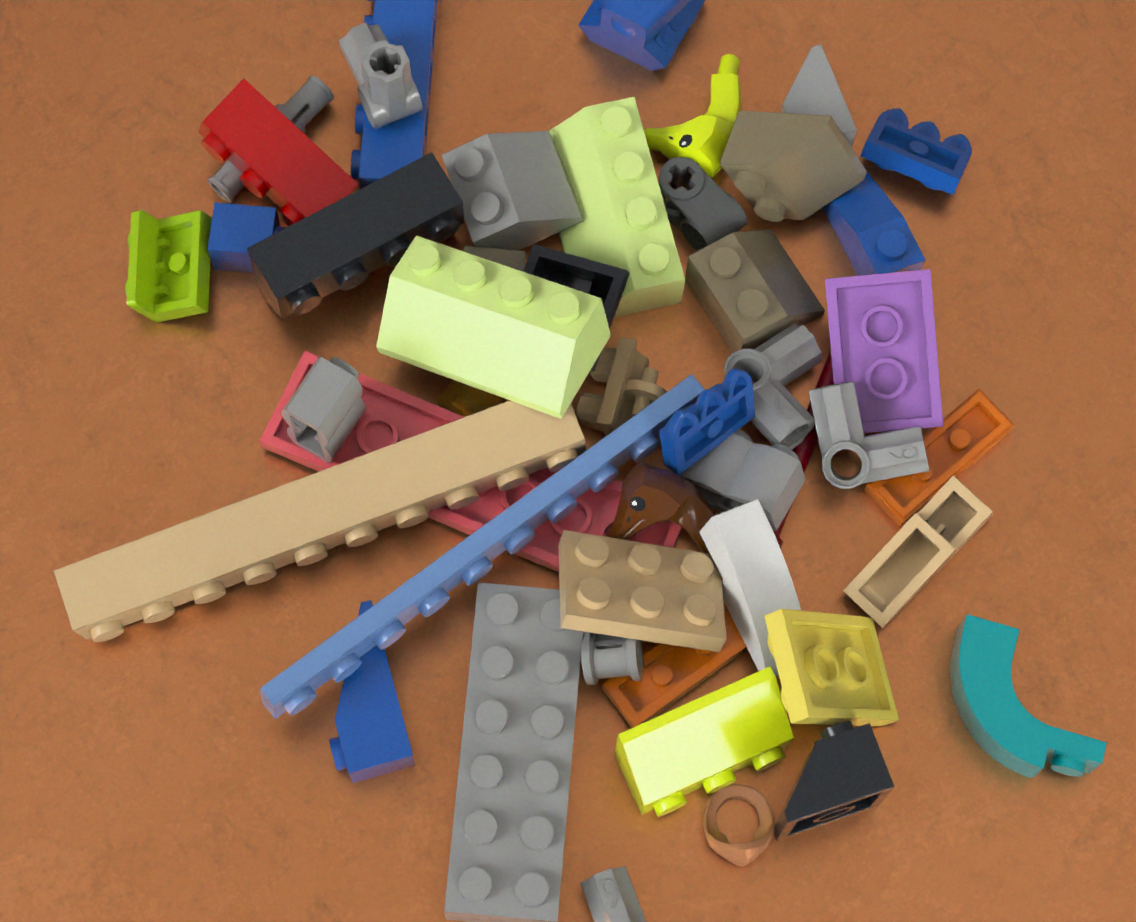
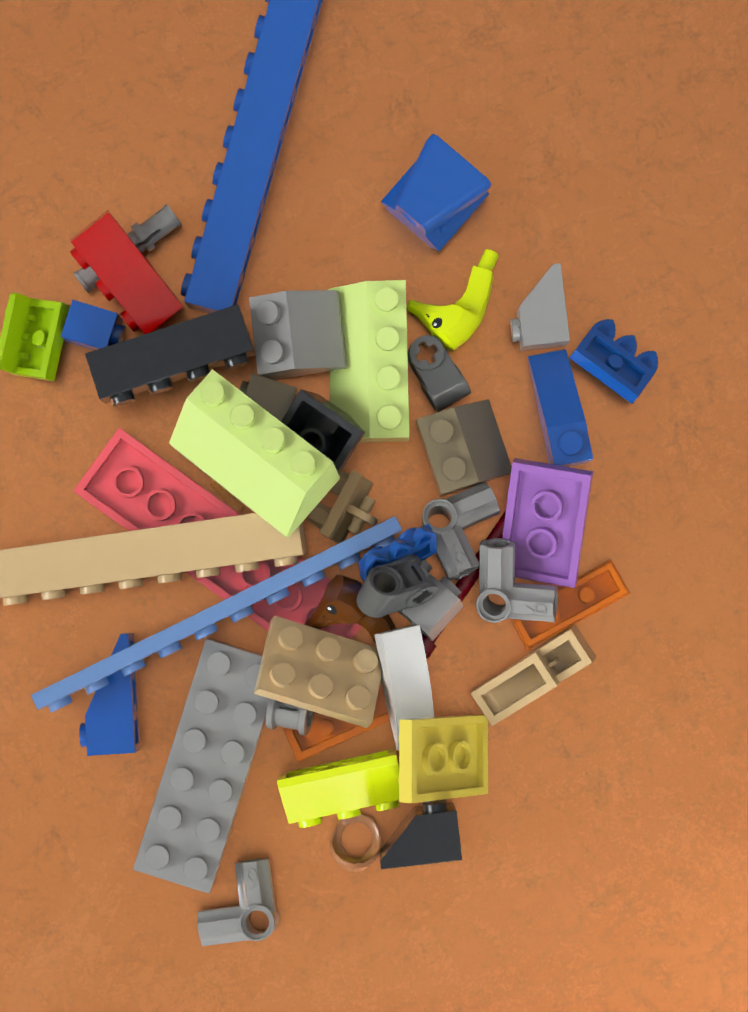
camera: 15 degrees right, 15 degrees up
light grey brick [282,357,366,463] -> none
light grey piece [339,23,423,129] -> none
dark tan slope [720,111,867,222] -> none
teal arch [950,614,1107,778] -> none
none -> dark grey piece [356,554,438,618]

